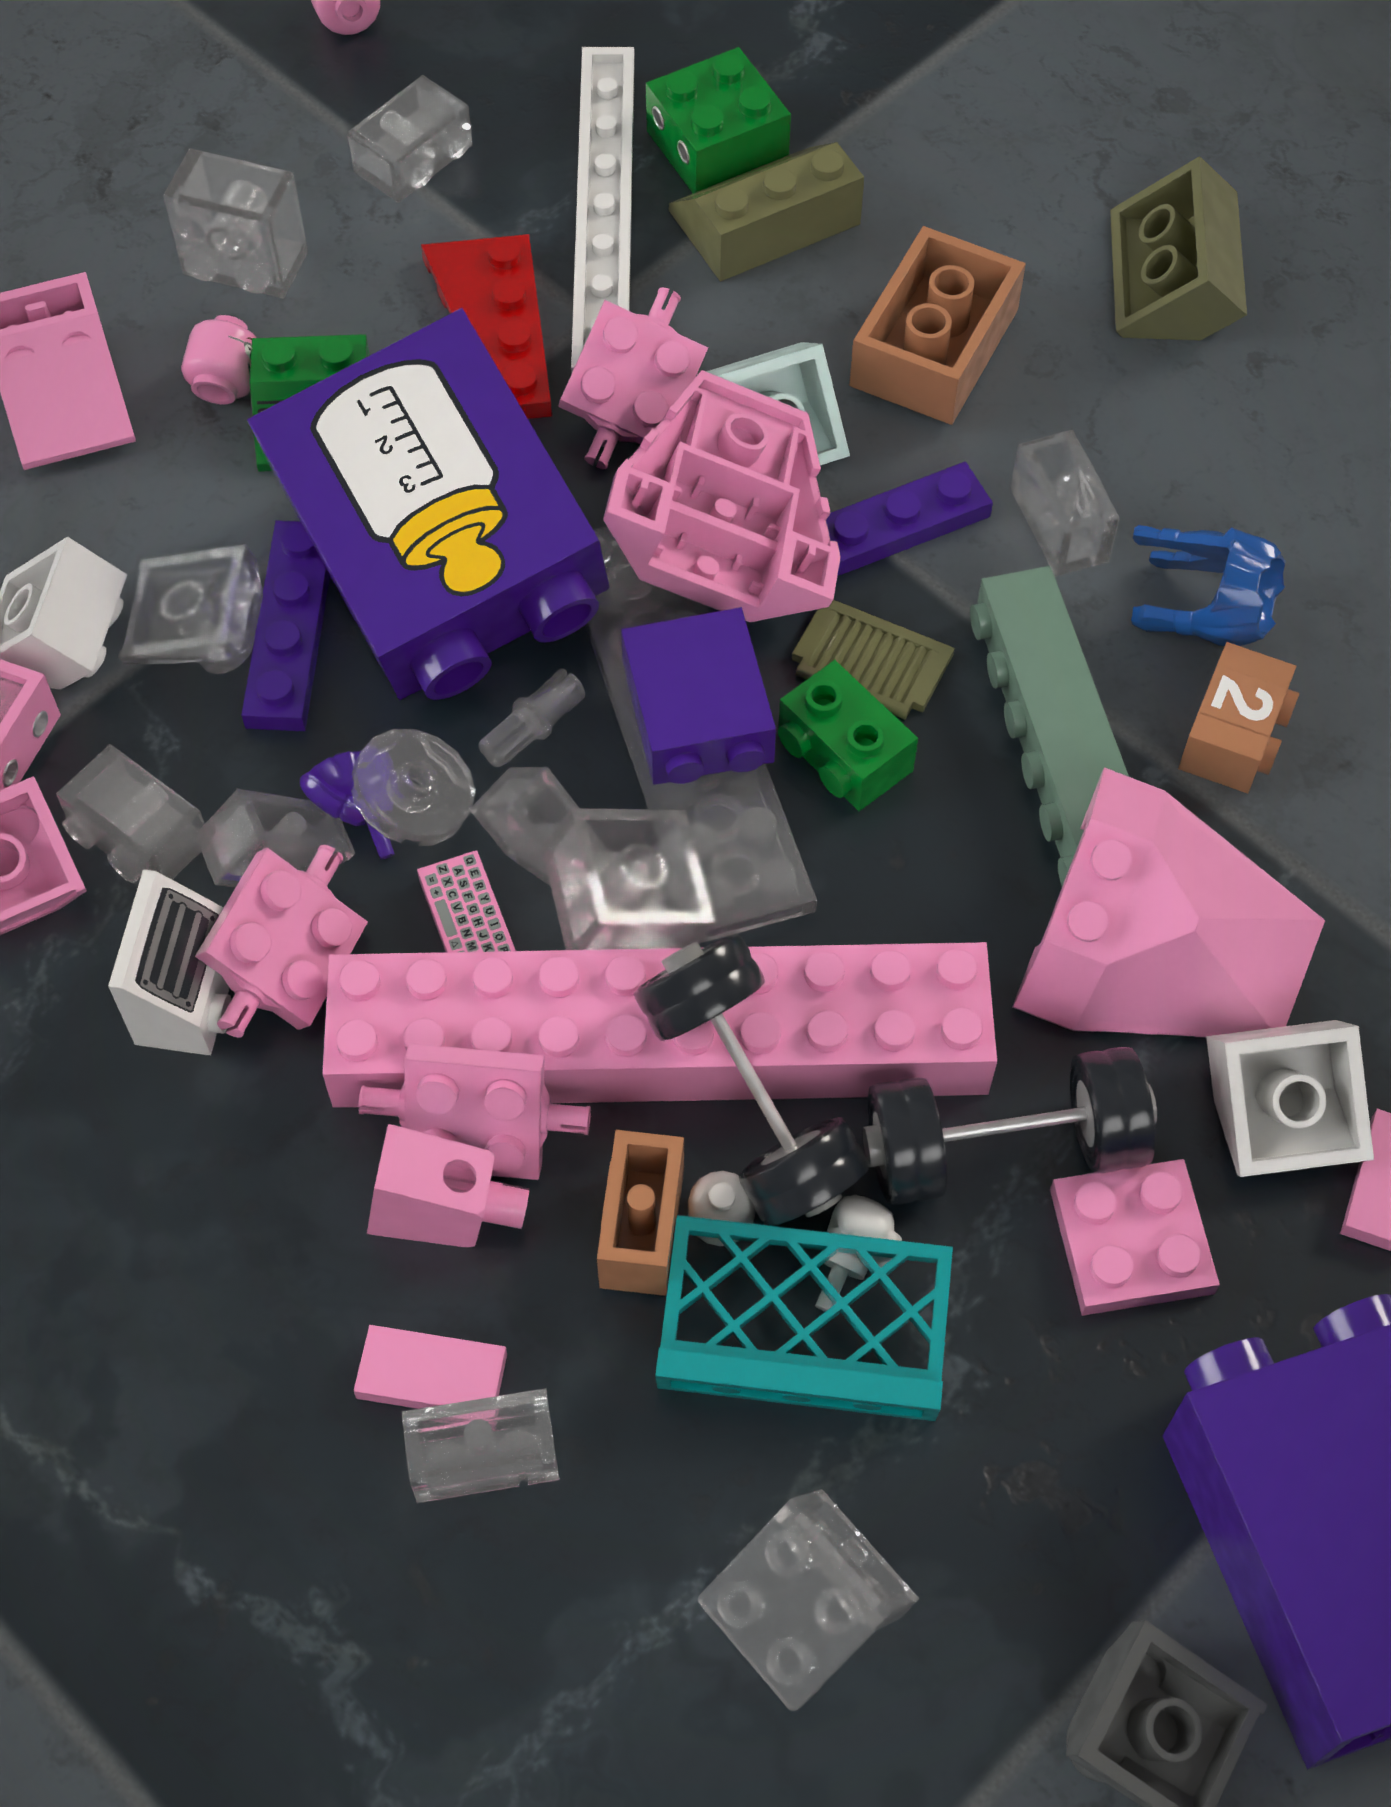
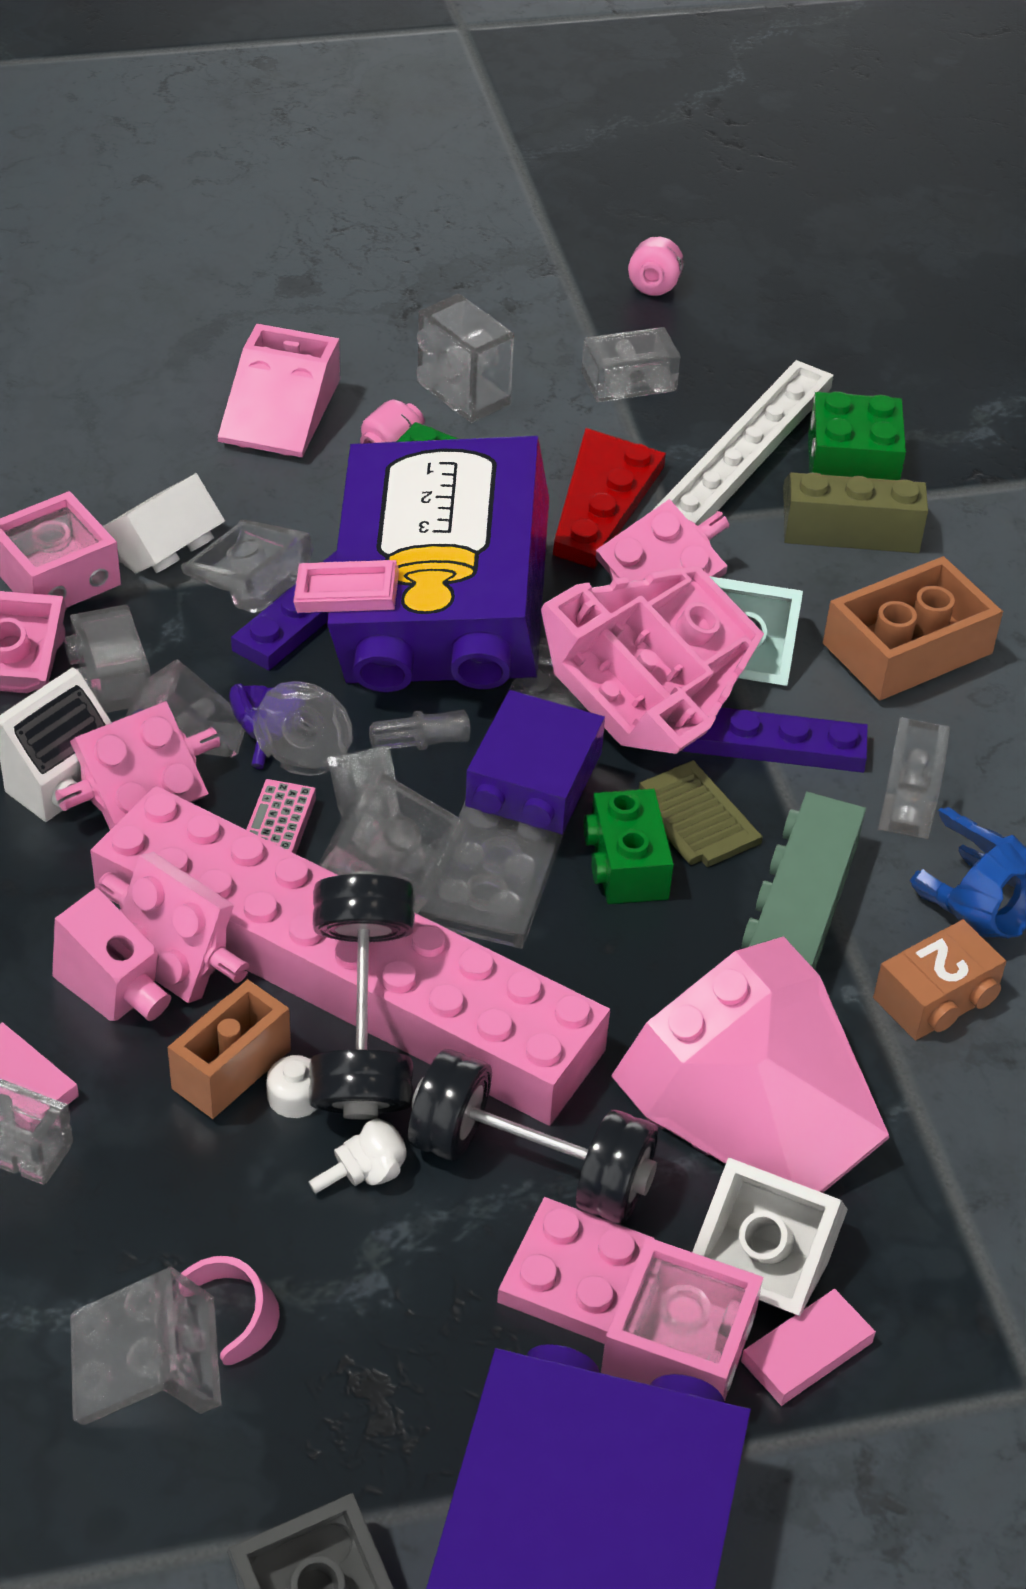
camera: 30 degrees right, 15 degrees down
teal fence [655,1215,953,1421] -> none
none -> bright pink helmet [176,1256,280,1365]
none -> bright pink tile [294,560,399,613]
none -> piece [601,1237,763,1401]

